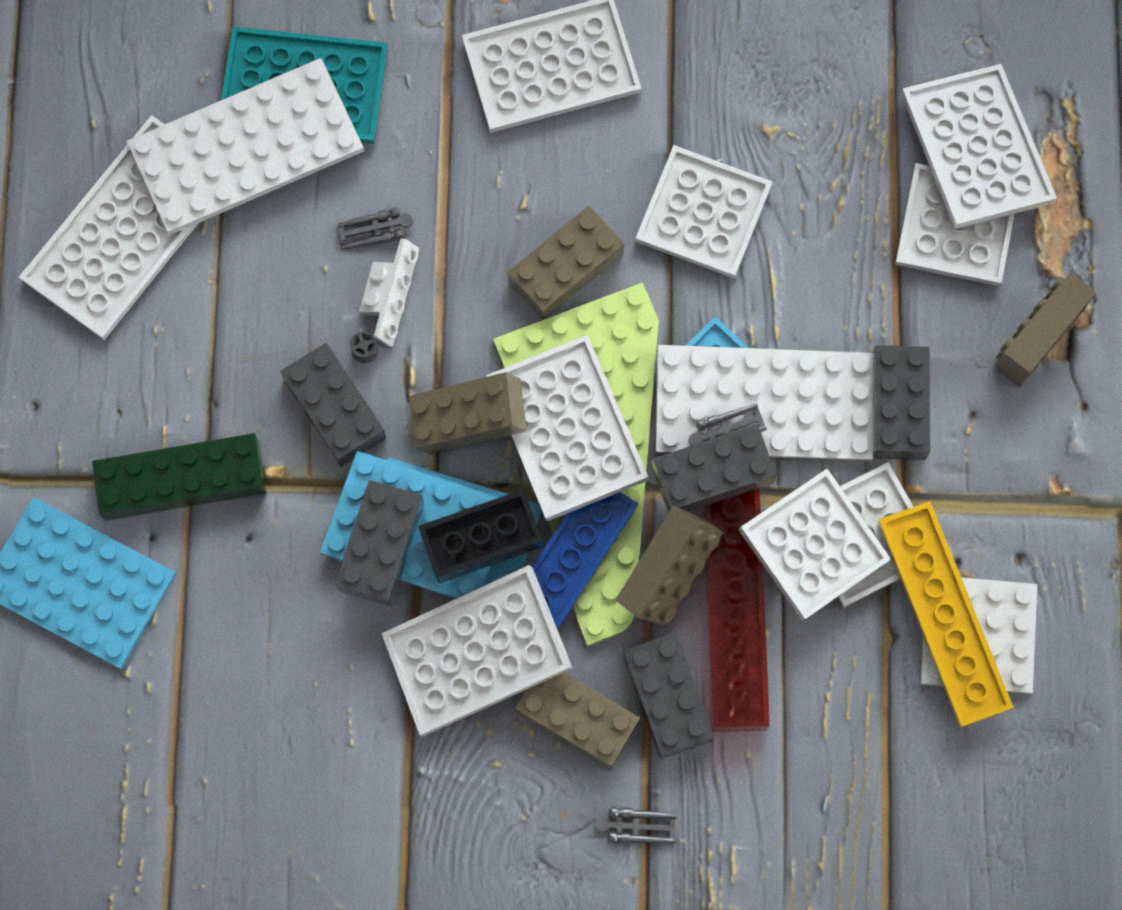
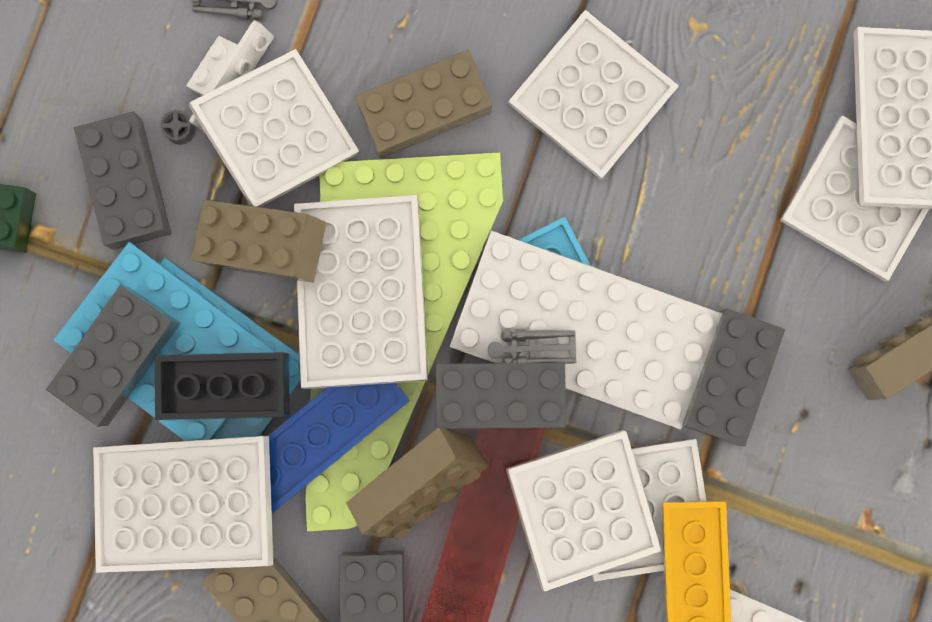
camera: 15 degrees right, 10 degrees up
none -> white plate [189,49,359,207]

